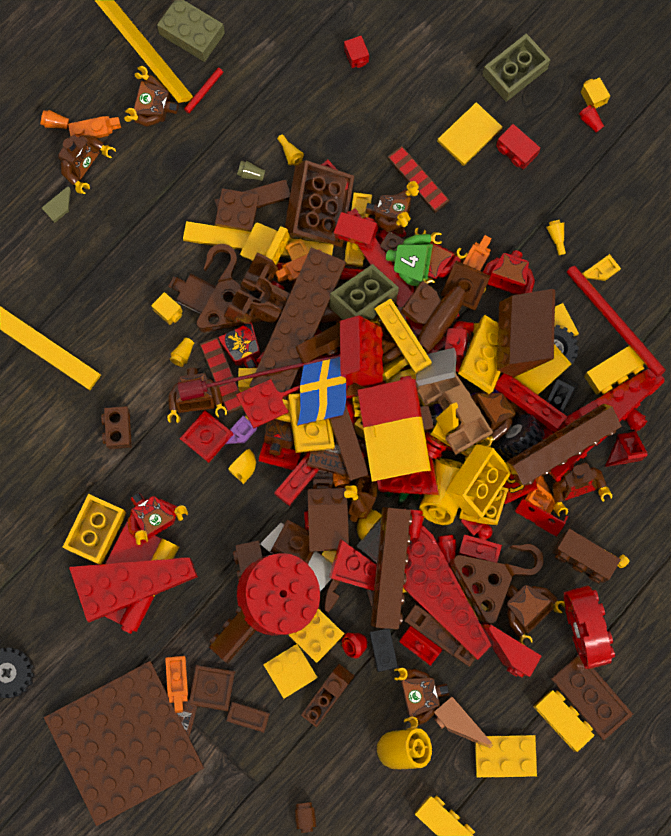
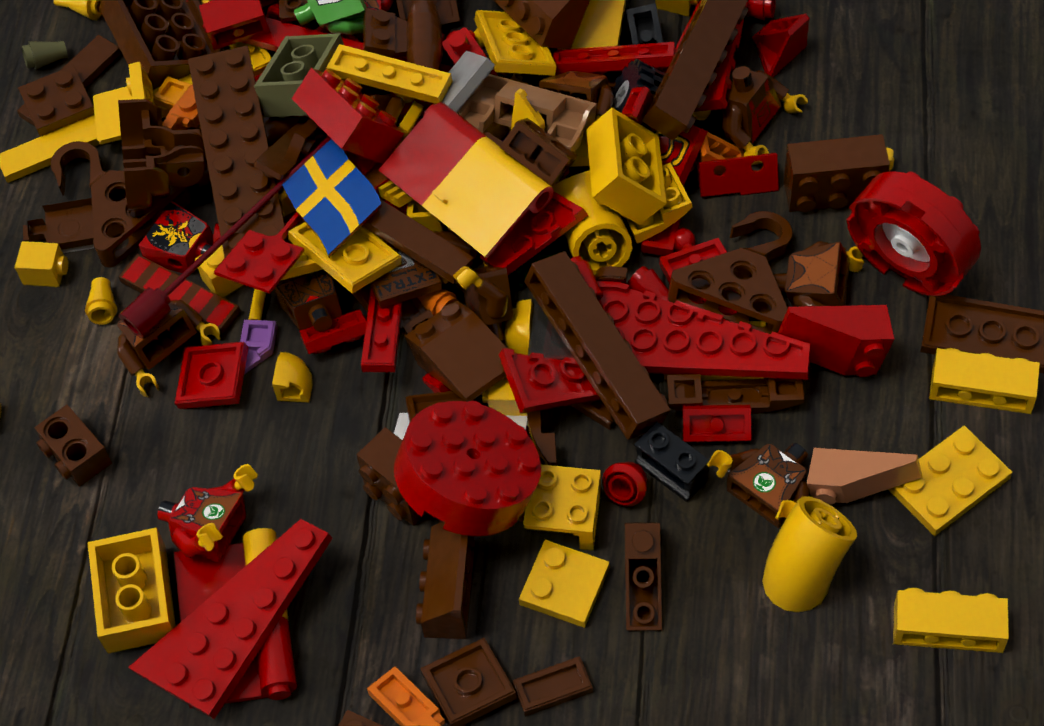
camera: 30 degrees left, 20 degrees down
none -> reddish brown brick [500,118,578,186]
none -> reddish brown tile [595,266,628,284]
none -> red slope [622,87,653,125]

